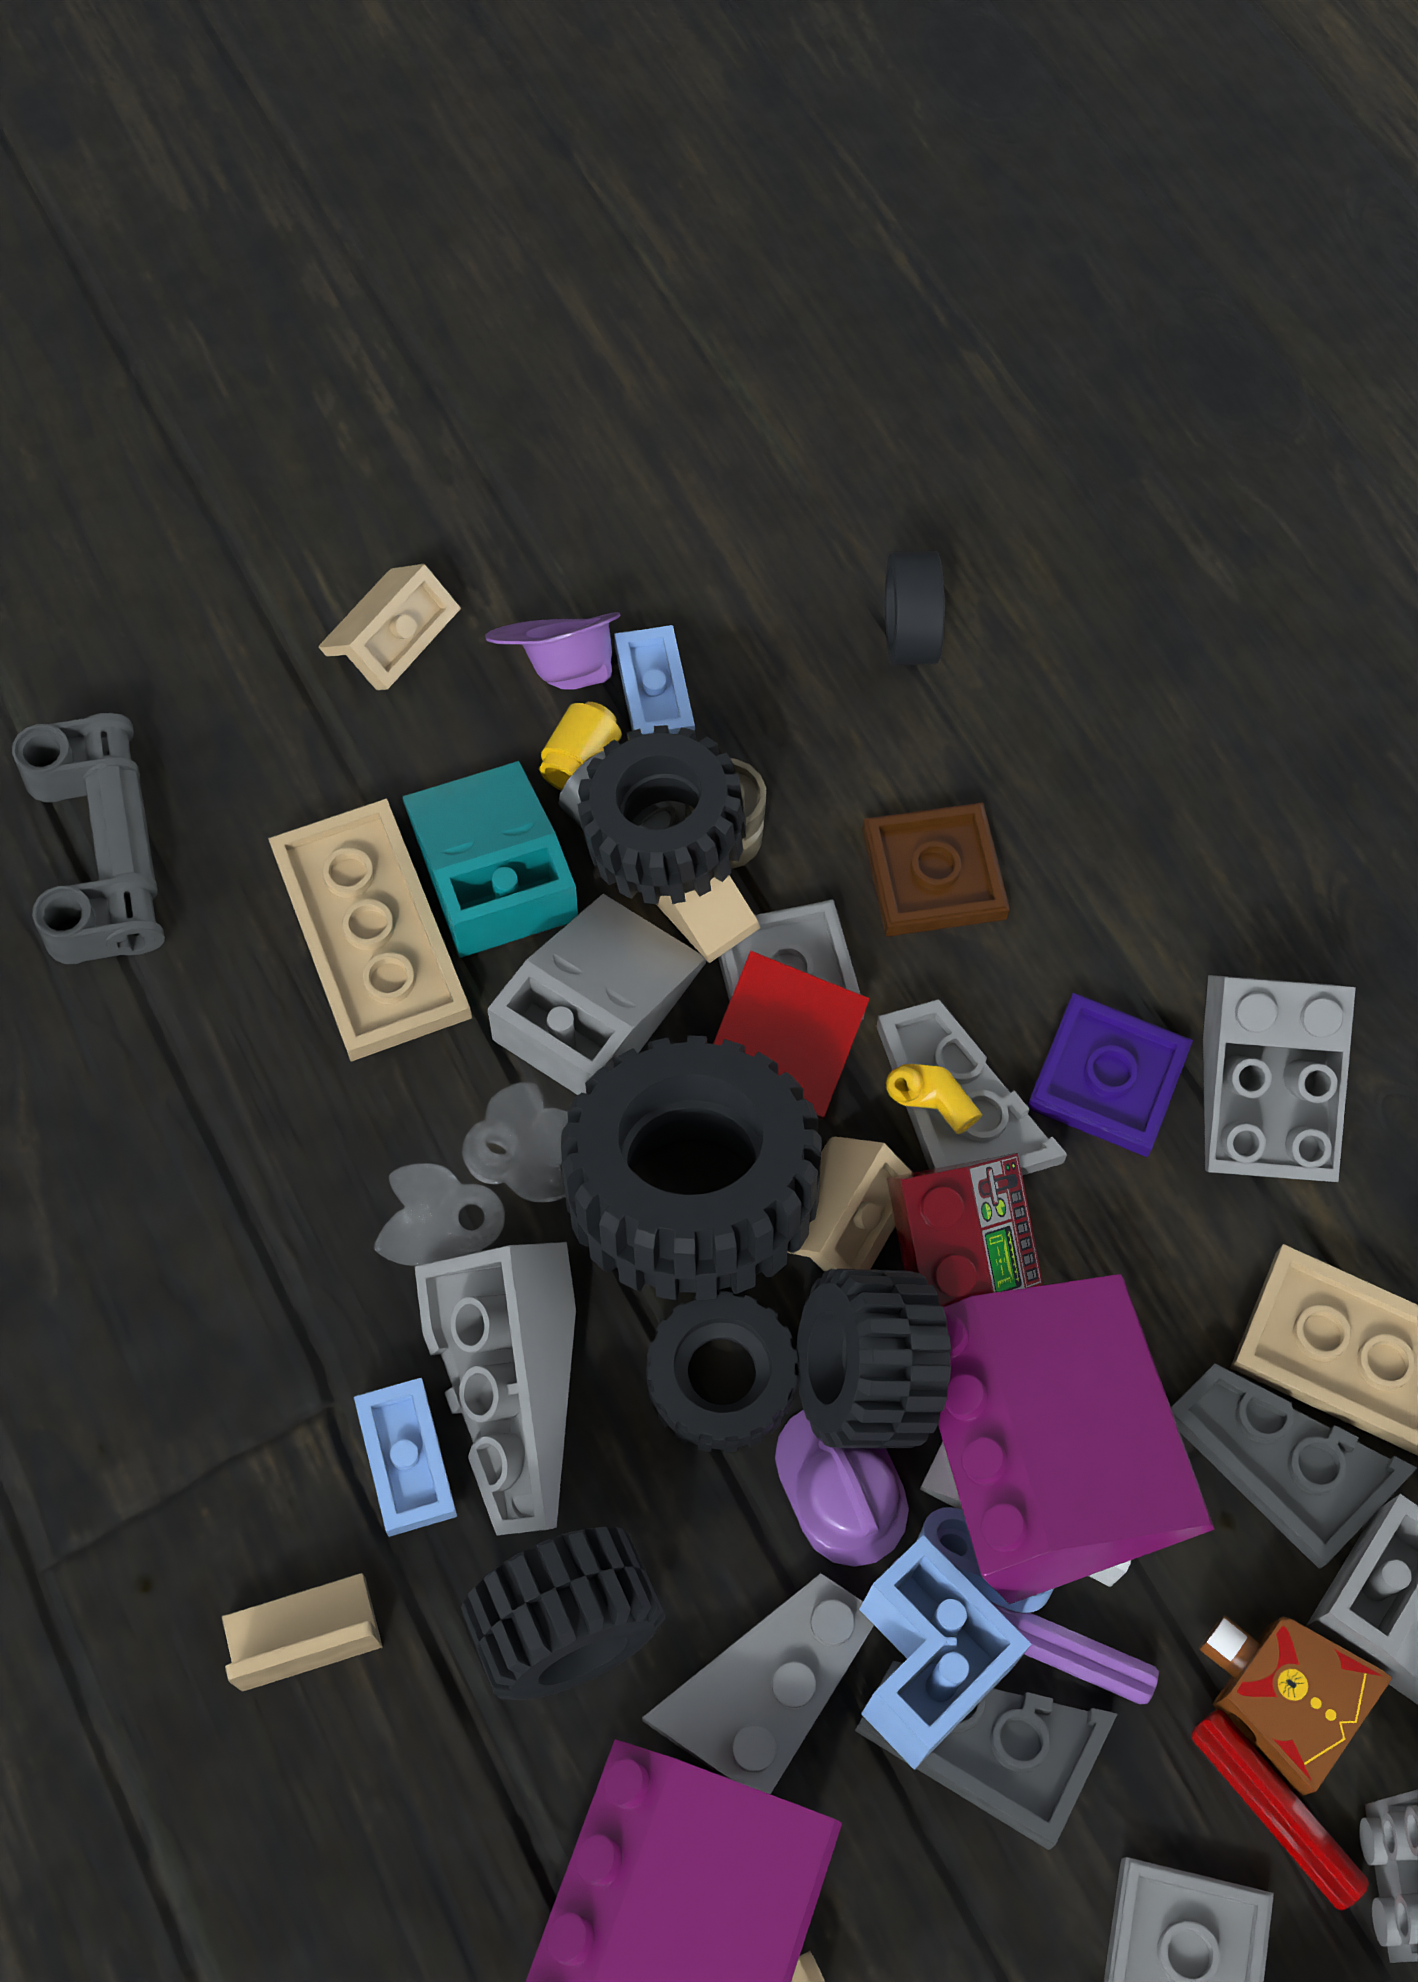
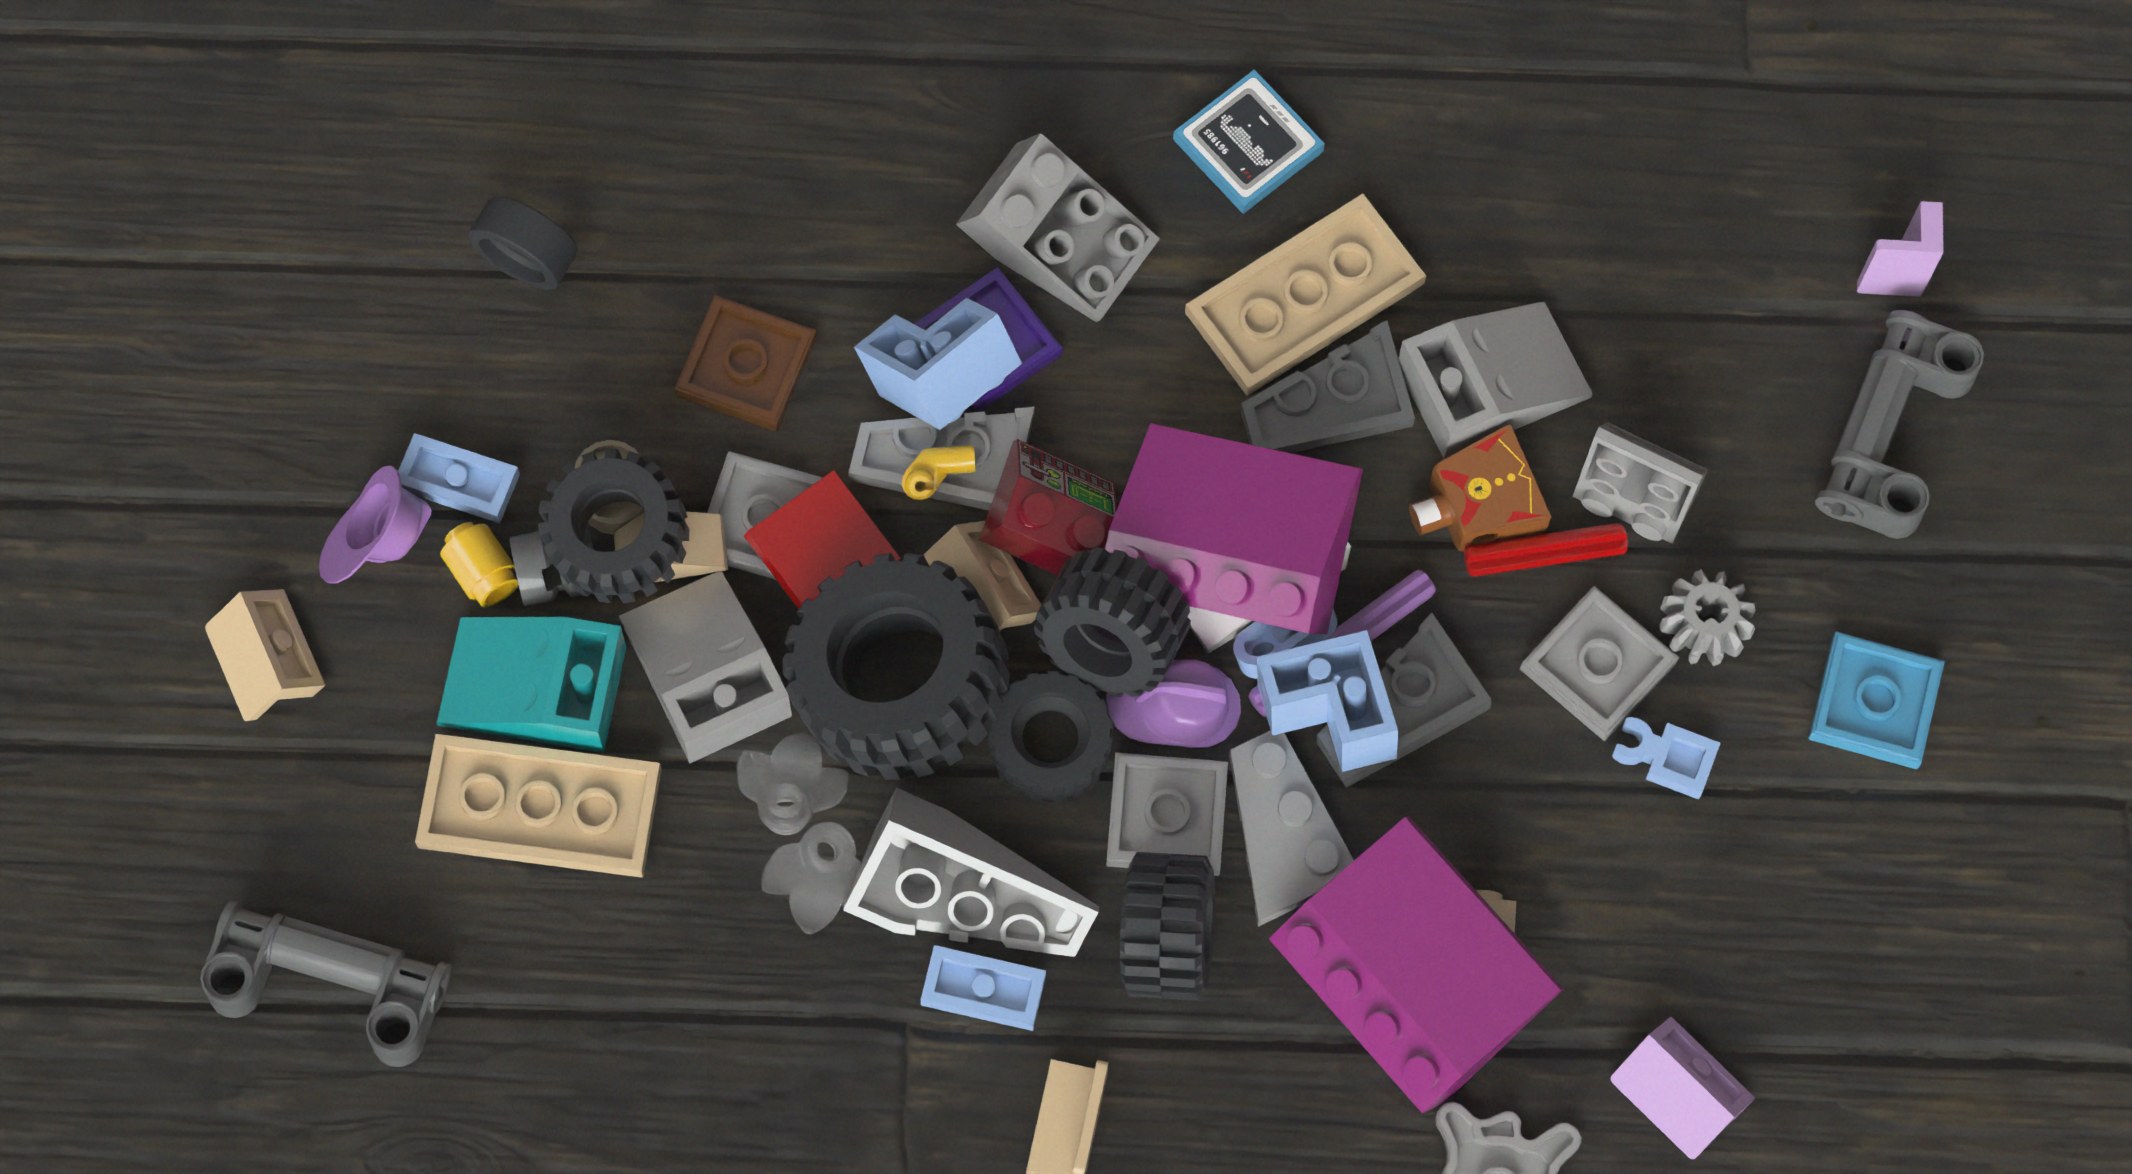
camera: 60 degrees left, 5 degrees up
none -> light blue brick [854,297,1022,430]
none -> light grey tile [1106,752,1228,876]

